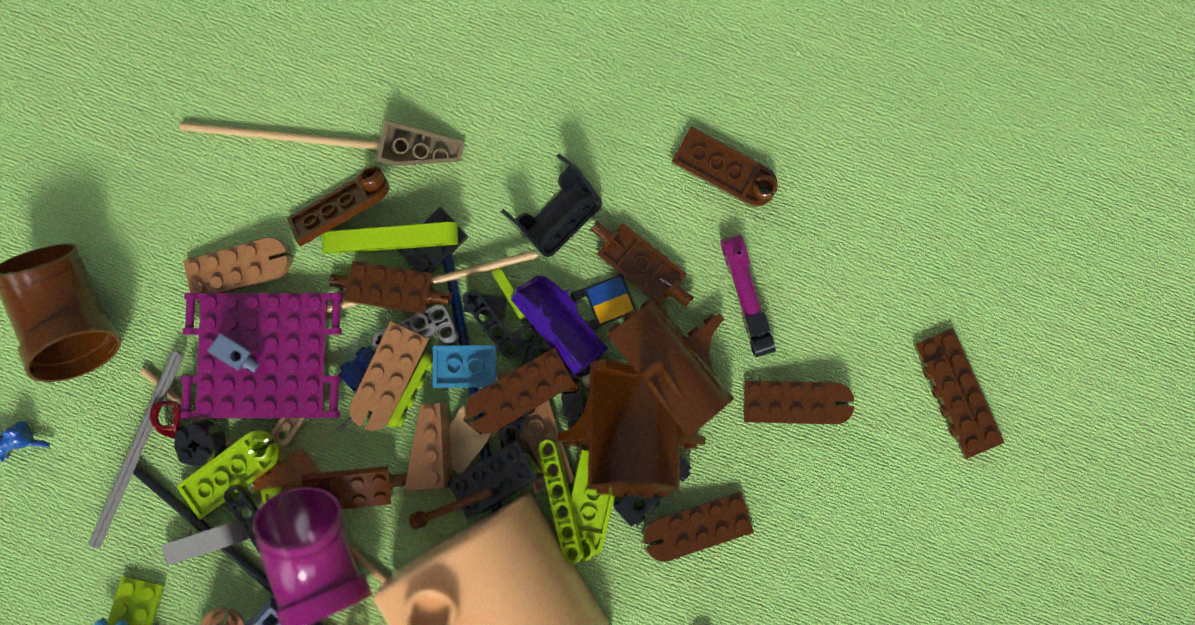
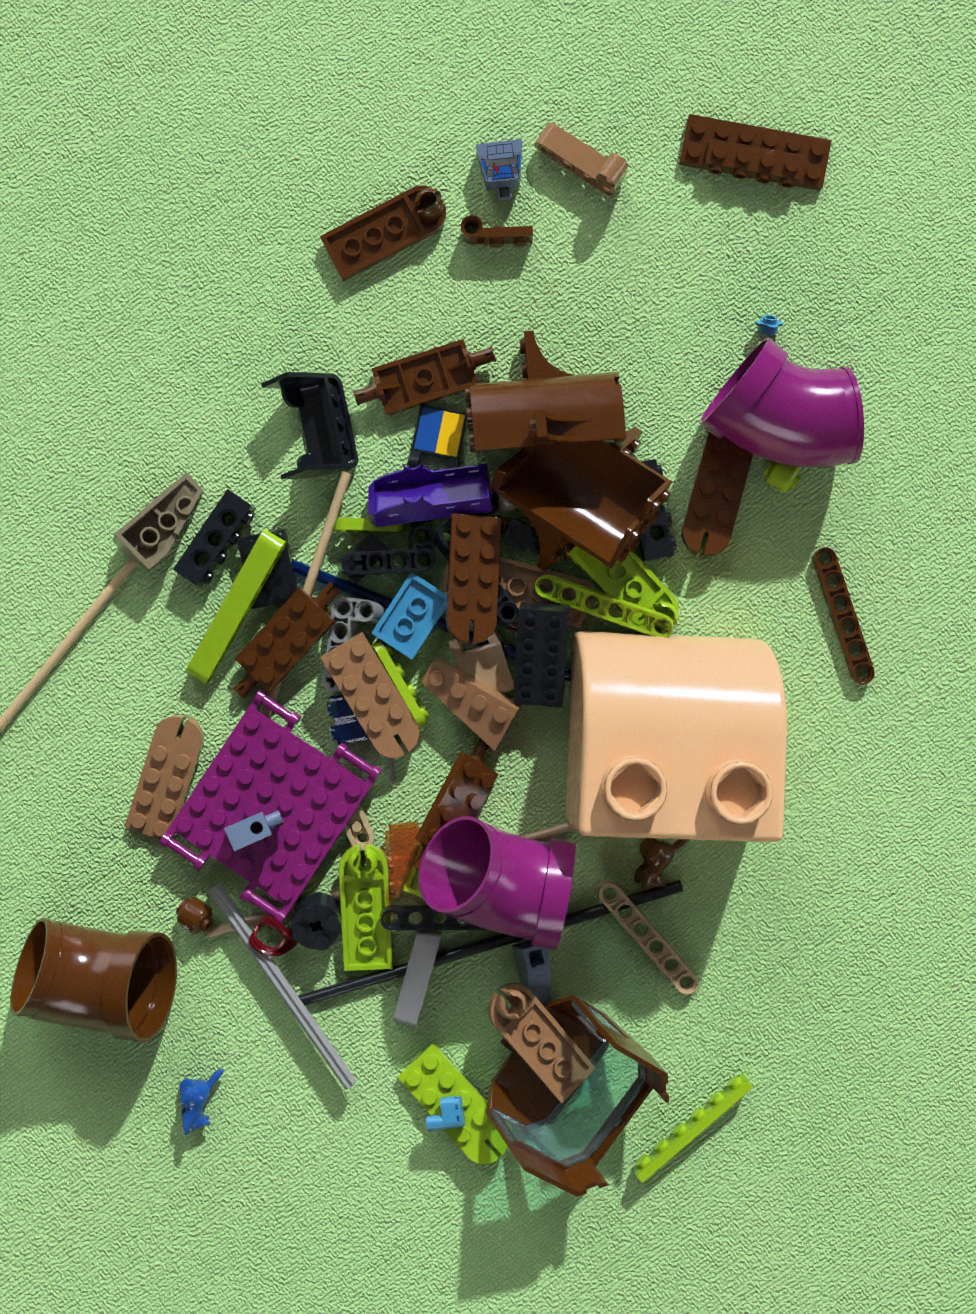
camera: 55 degrees left, 5 degrees up
reddish brown plate [287,166,390,247] -> none
reddish brown piece [409,489,493,530] -> none
magenta piece [720,234,776,358] -> none
reddish brown plate [744,381,854,424] -> none
none -> black brick [173,489,255,587]
none -> reddish brown head [176,897,213,934]
none -> reddish brown plate [461,215,533,248]
none -> torso [476,139,522,201]
none -> medium nougat beam [534,122,628,196]
none -> magenta cylinder [699,337,864,468]
none -> dark azure plate [755,315,783,335]
none -> lime head [763,461,802,493]

